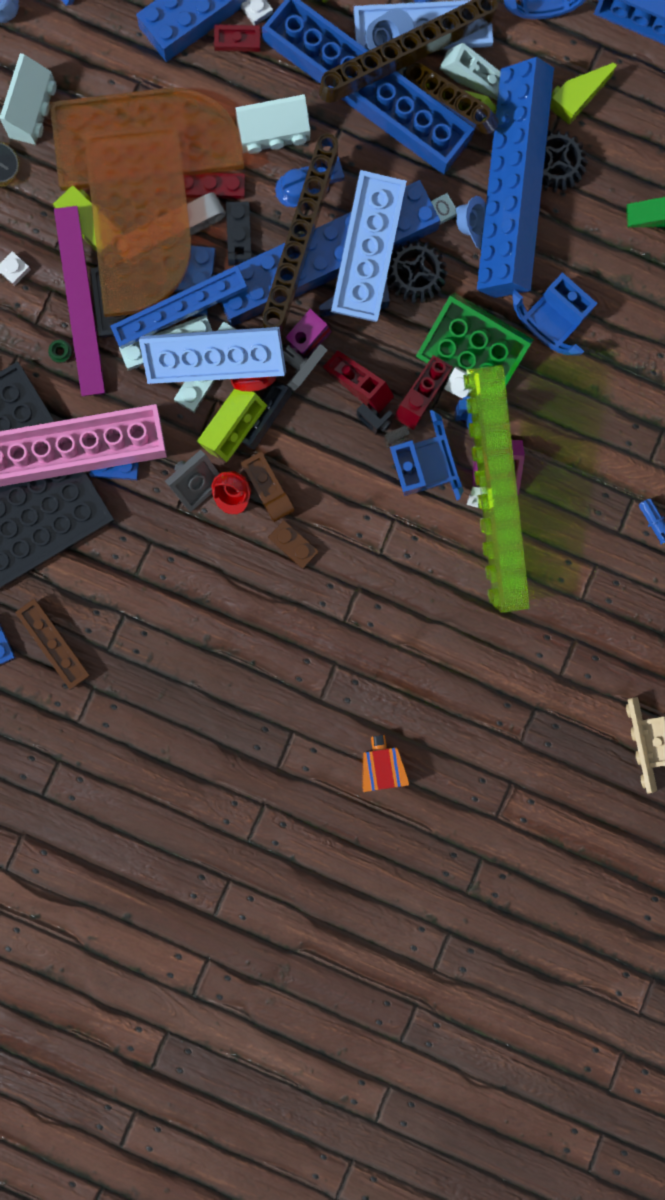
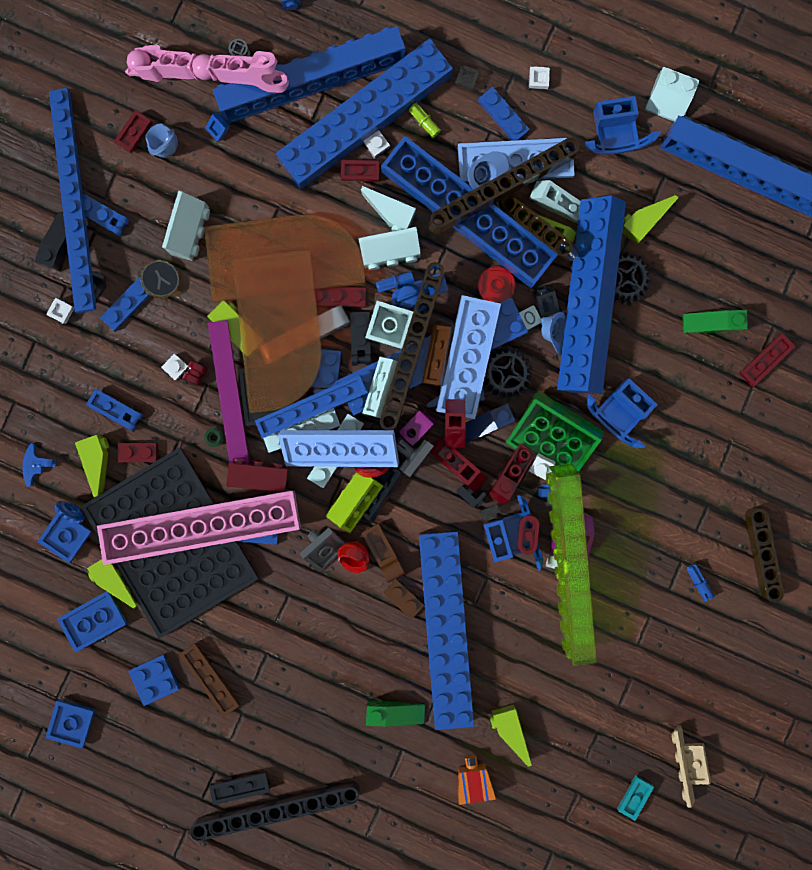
camera: 10 degrees right, 5 degrees up
none -> dark red wheel [182,361,208,386]
none -> black beam [190,781,360,841]
none -> black plate [209,771,271,805]
none -> dark red brick [226,458,287,492]
none -> light aqua slope [361,186,416,231]
none -> light aqua plate [363,357,398,418]
none -> light aqua slope [365,301,413,349]
none -> green slope [366,700,425,727]
none -> blue axle [376,271,414,293]
none -> blue brick [419,530,474,730]
none -> reddish brown plate [422,325,454,386]
none -> dark red slope [445,399,466,448]
none -> dark blue slope [465,403,515,443]
none -> red tile [477,266,516,303]
none -> lime slope [490,704,532,767]
none -> dark red plate [517,515,539,555]
none -> black bracket [532,285,560,318]
none -> teal plate [617,775,654,821]

